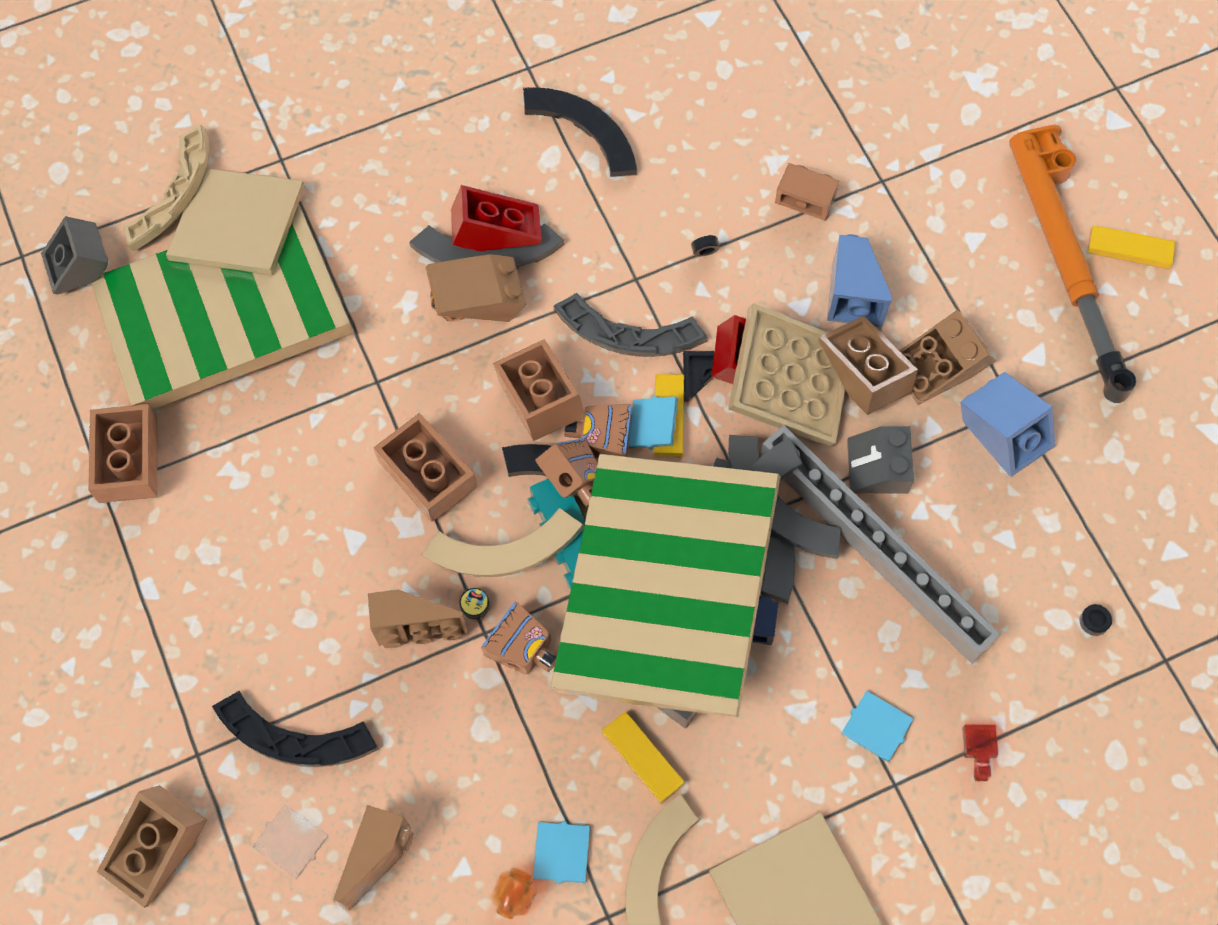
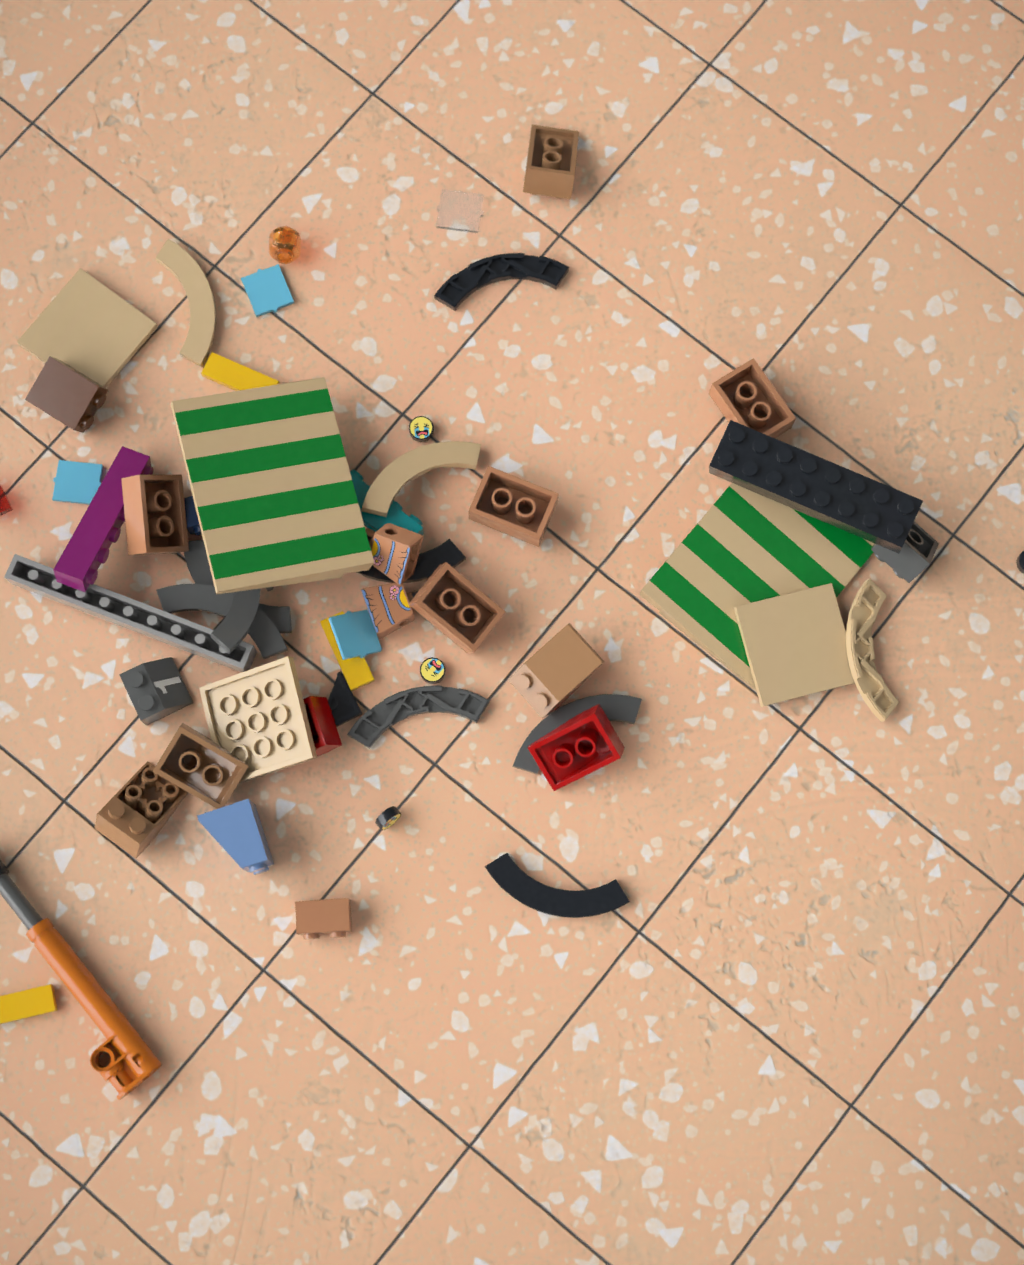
camera: 150 degrees right, 10 degrees up
medium nougat slope [333,805,414,911] -> none
medium nougat slope [368,589,469,648] -> none
nougat torso [481,601,557,675] -> none
medium blue slope [960,372,1055,477] -> none
none -> reddish brown brick [25,356,108,433]
none -> magenta brick [53,446,154,592]
none -> nougat brick [121,475,189,556]
none -> tile [420,657,446,684]
none -> black brick [709,420,923,554]

